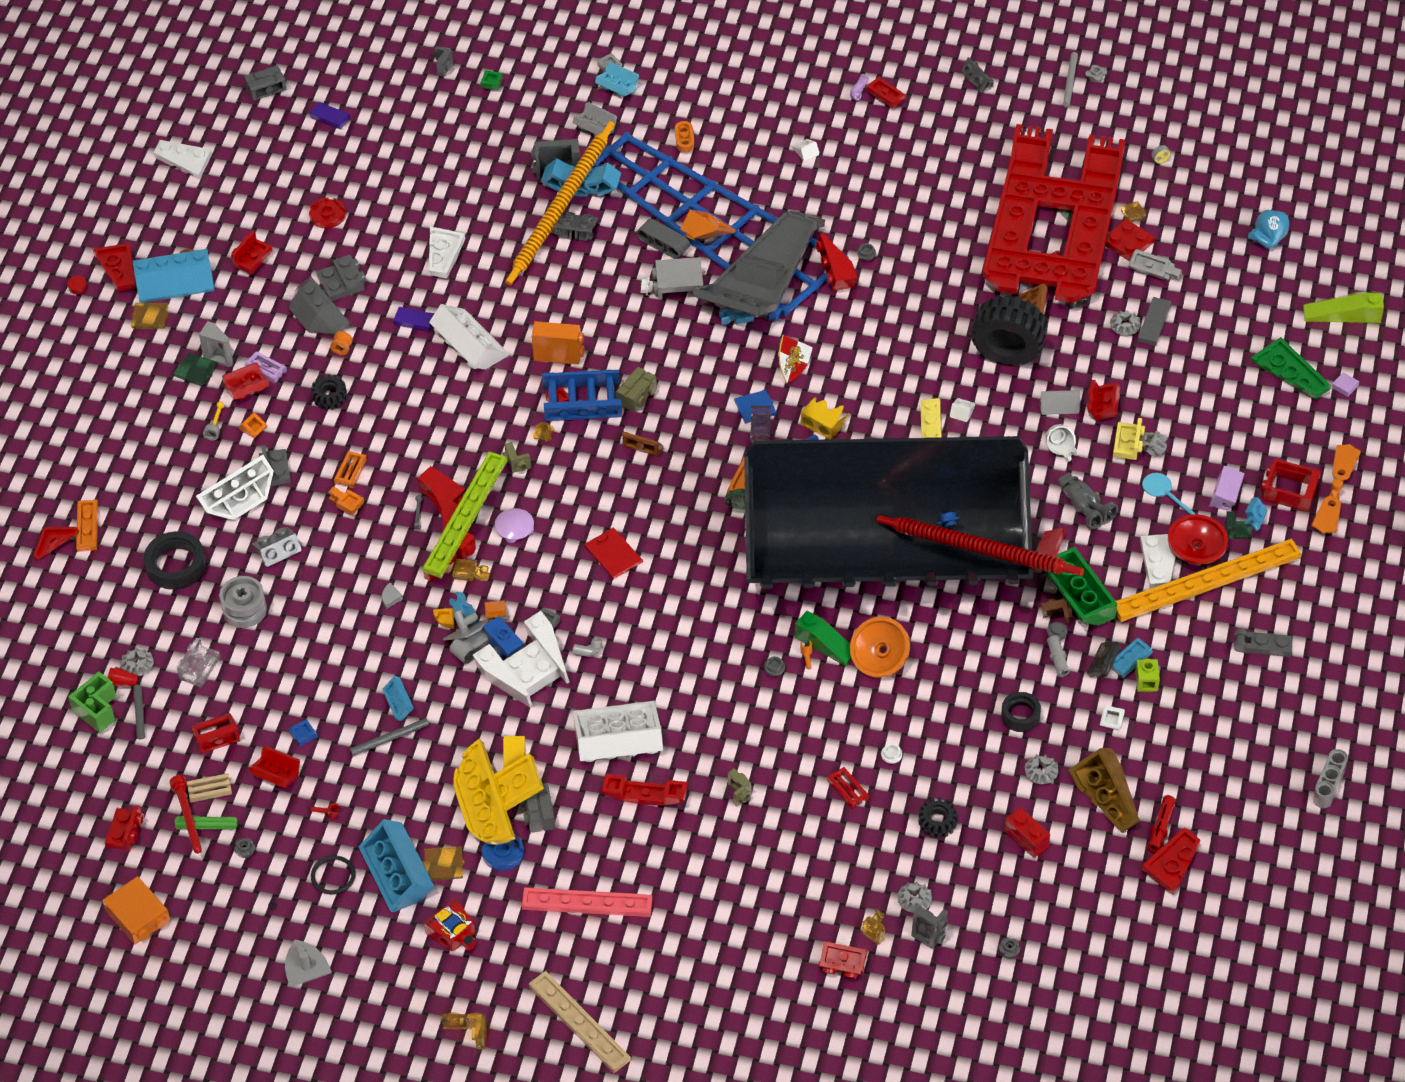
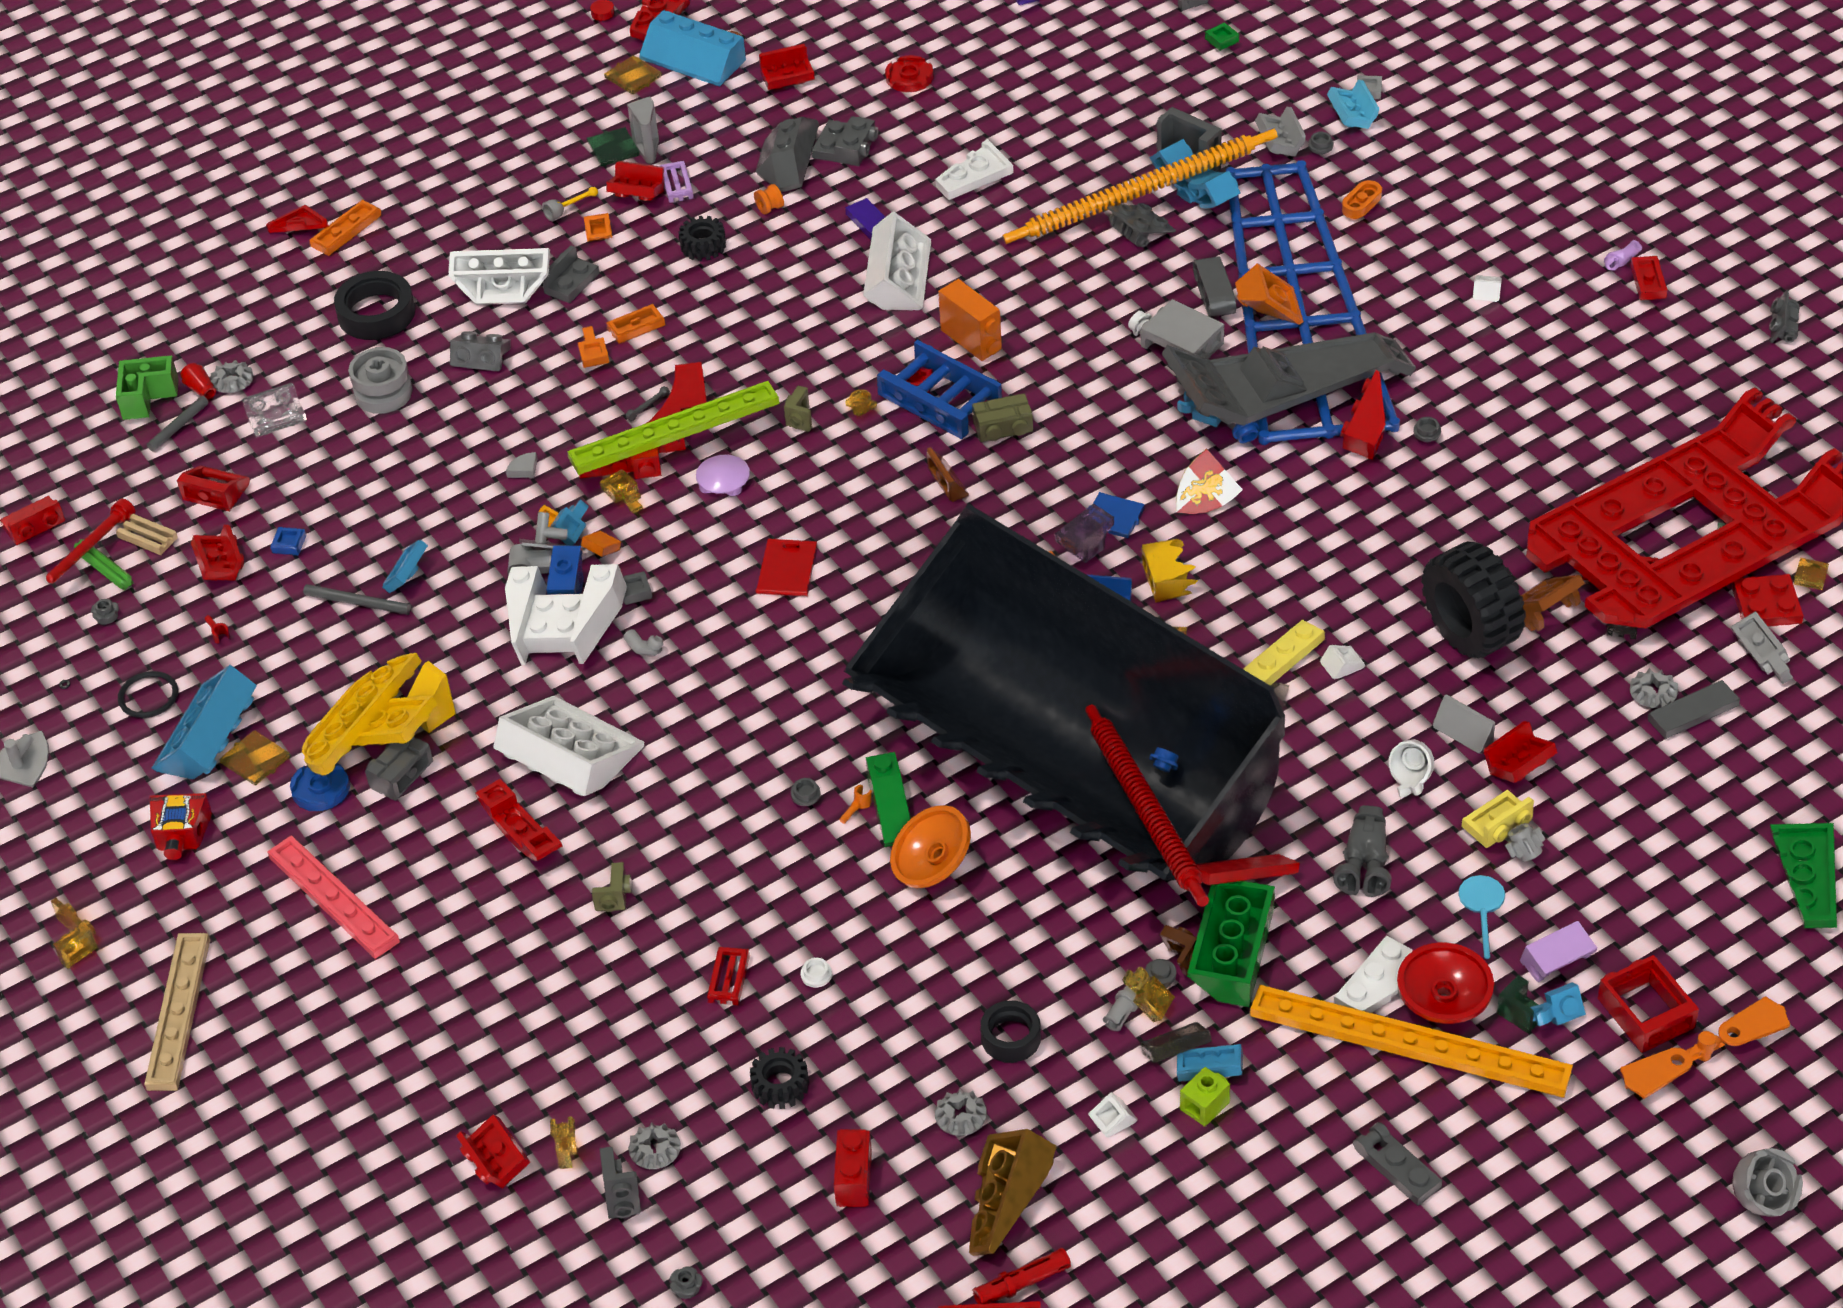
camera: 45 degrees right, 5 degrees down
none -> clear yellow plate [1122,967,1175,1022]
none -> dark grey plate [1308,132,1334,155]

